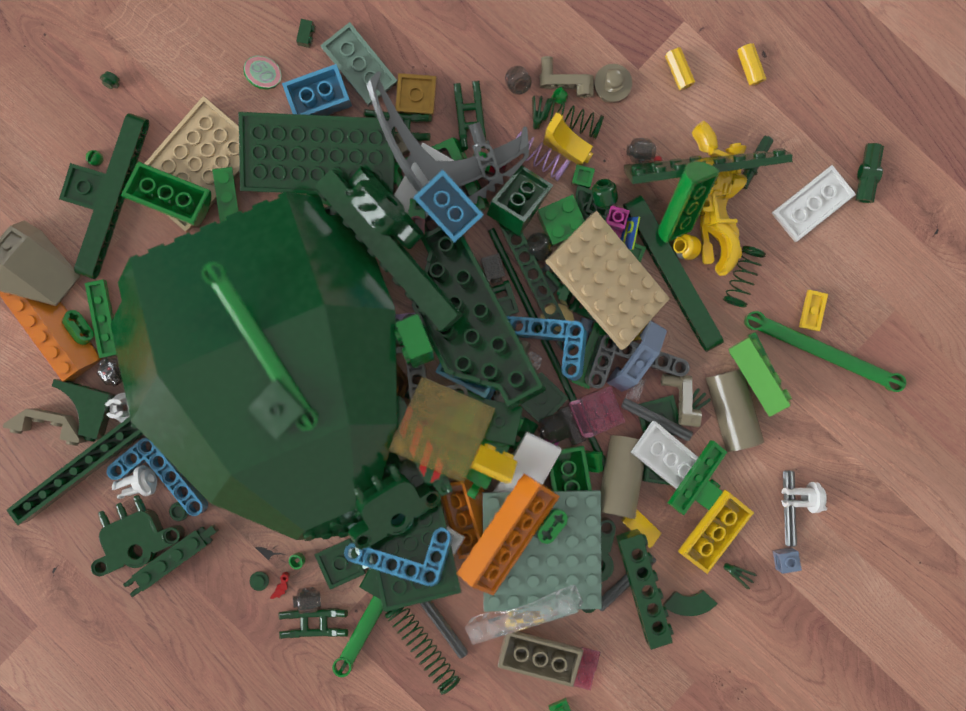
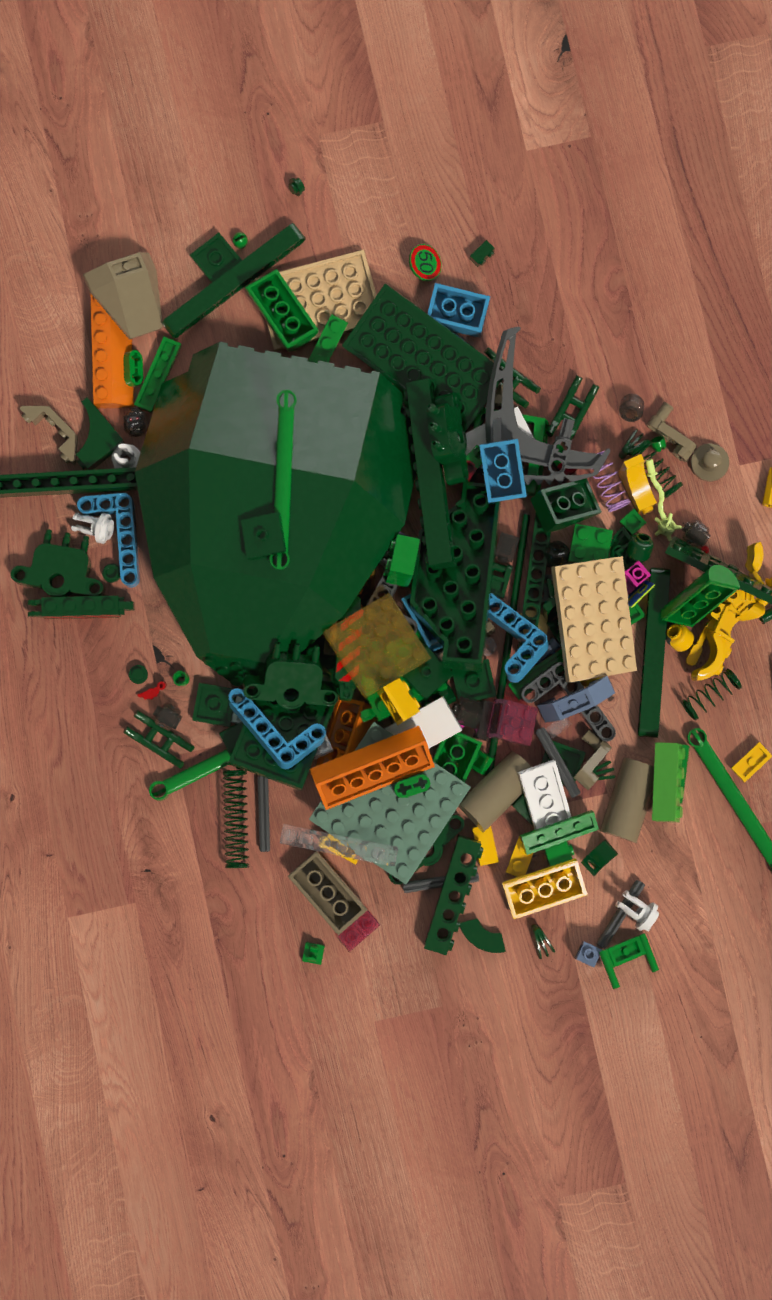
camera: 35 degrees right, 5 degrees down
sand green plate [320,22,398,106] -> none
pearl gold plate [395,73,437,116] -> none
none -> yellow plate [506,836,533,877]
none -> dark green bracket [581,840,618,876]
none -> green plate [599,933,659,989]
none -> yellowish green piece [645,459,682,541]

